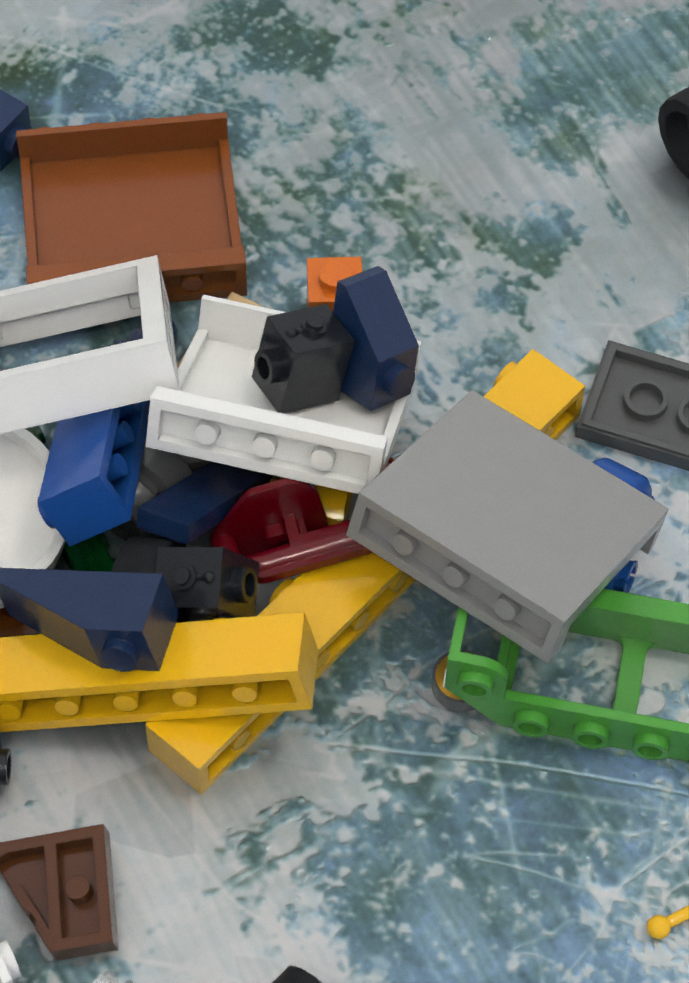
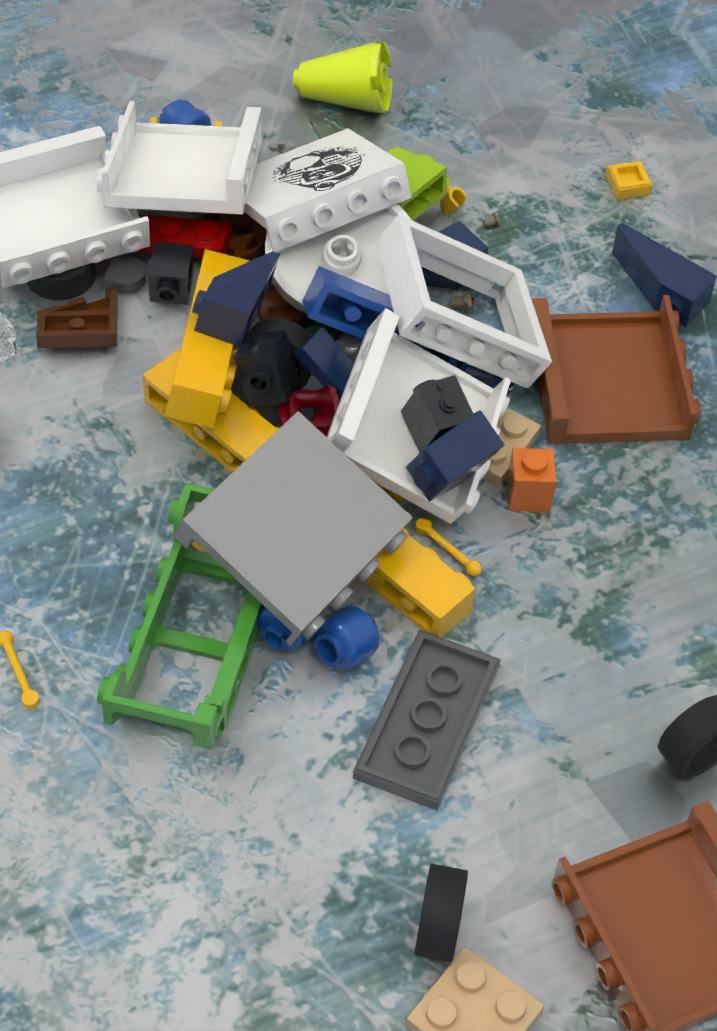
camera: 90 degrees right, 5 degrees down
none -> yellow hinge [415,517,482,577]

